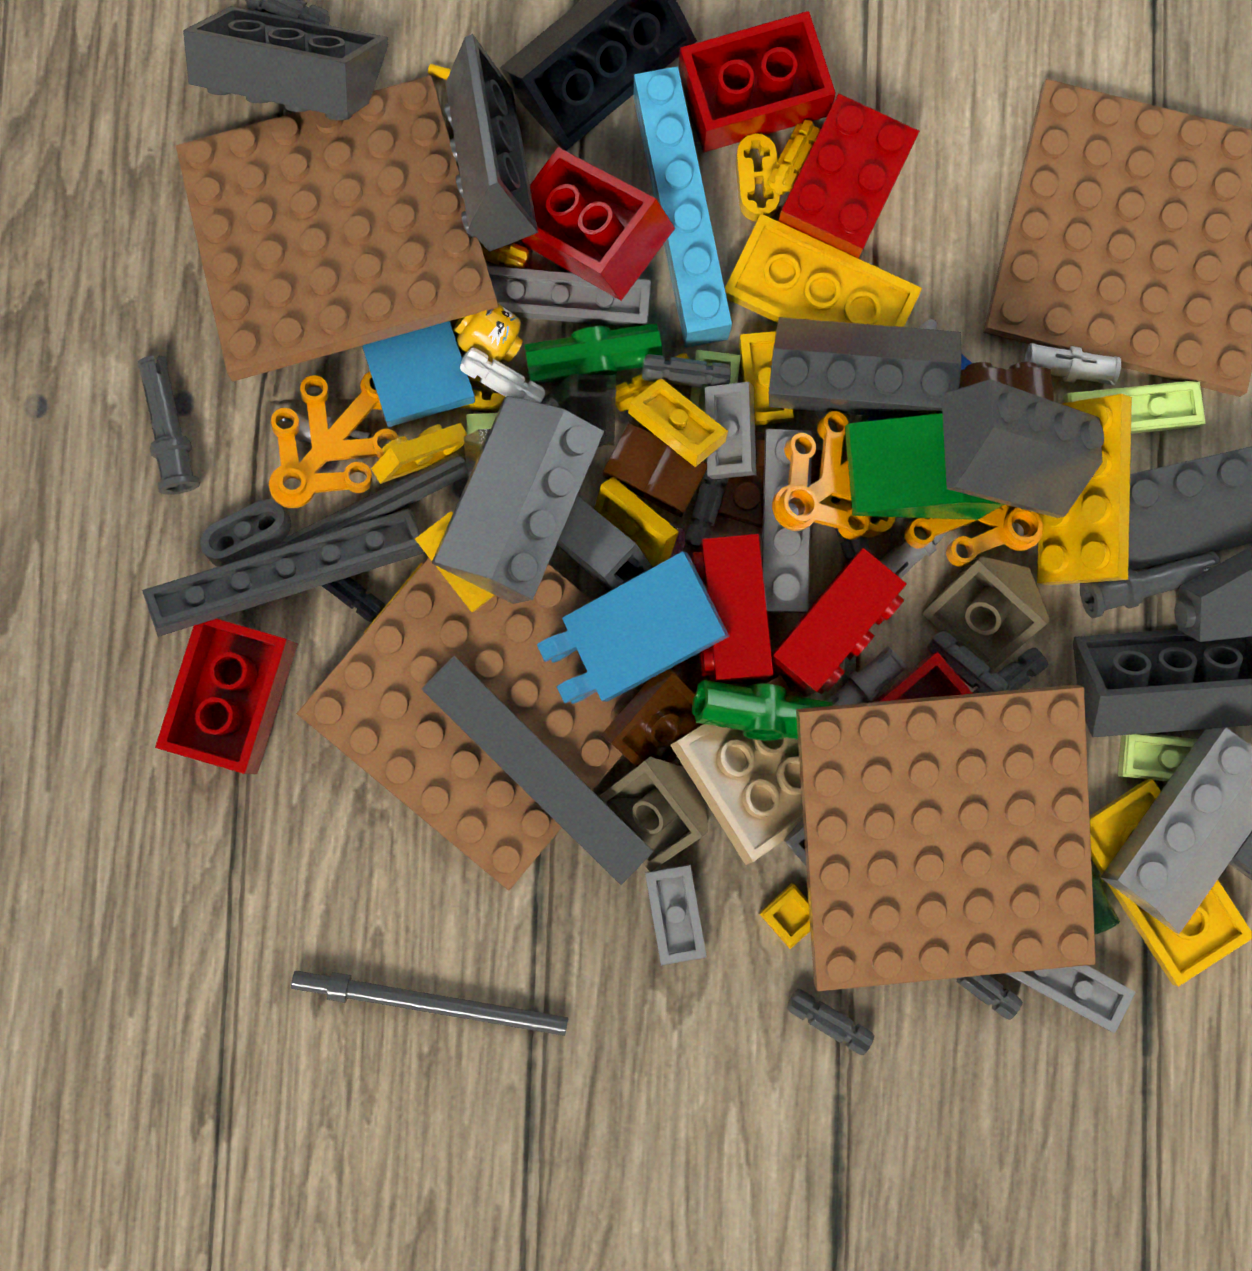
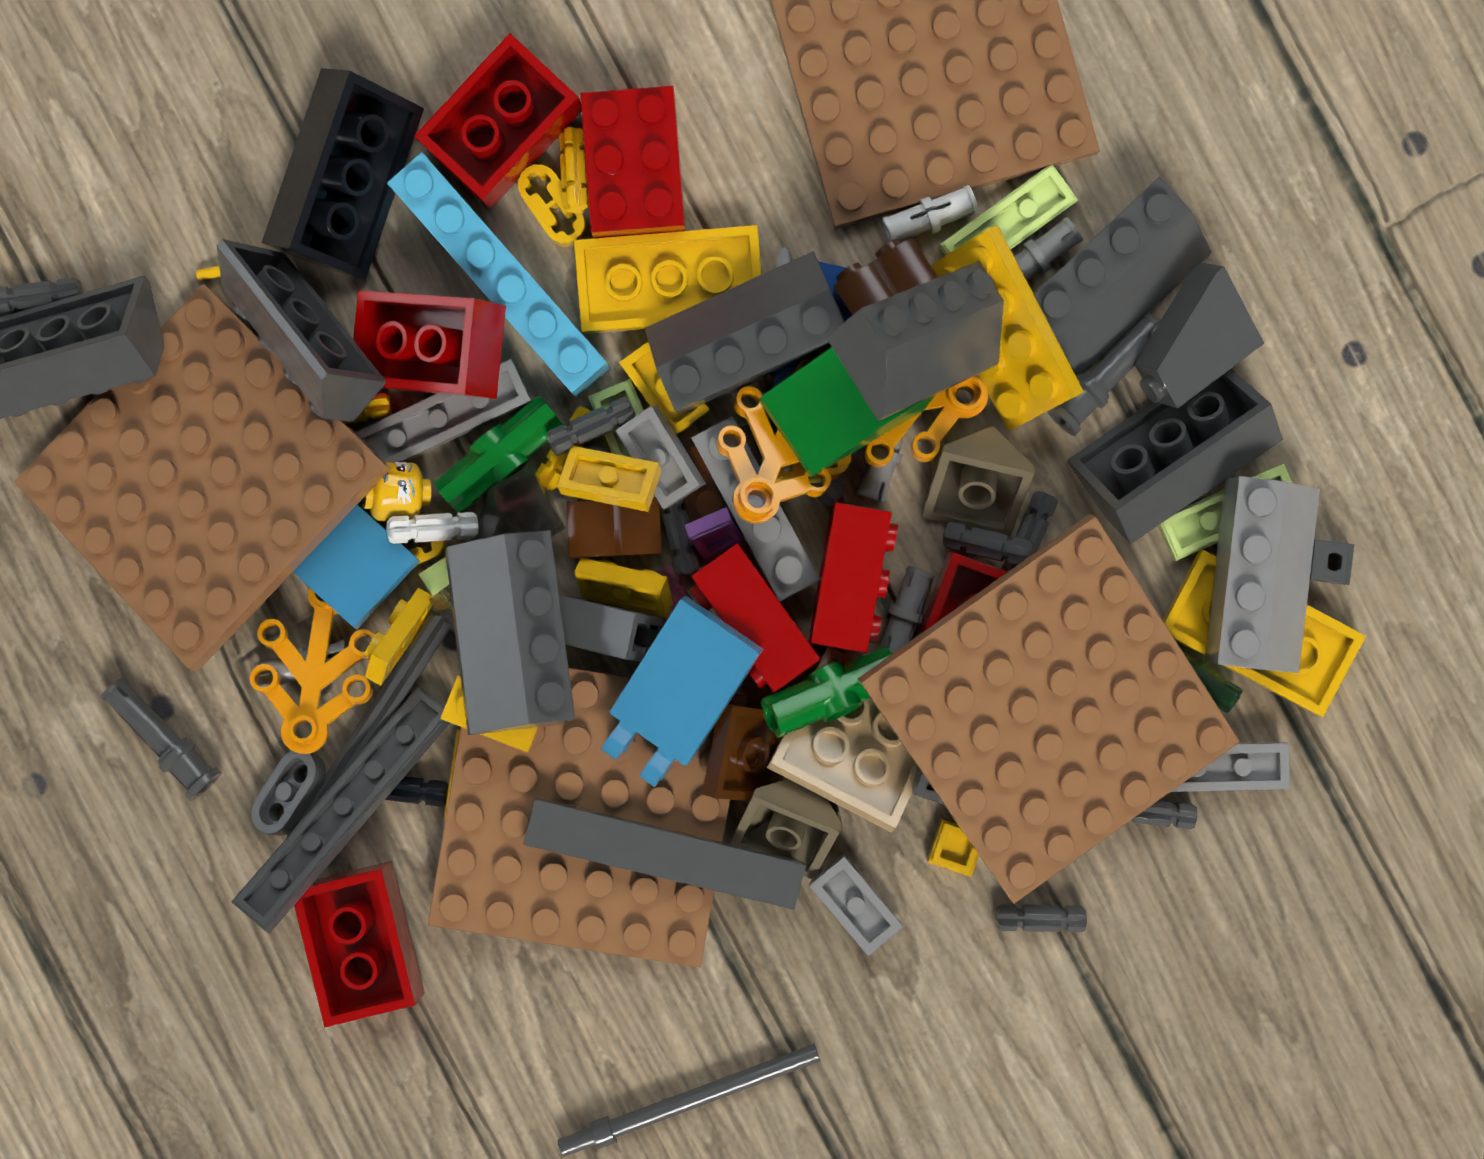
camera: 20 degrees left, 5 degrees up
none -> medium lavender tile [685,507,745,559]
none -> light grey pin [1014,217,1083,281]

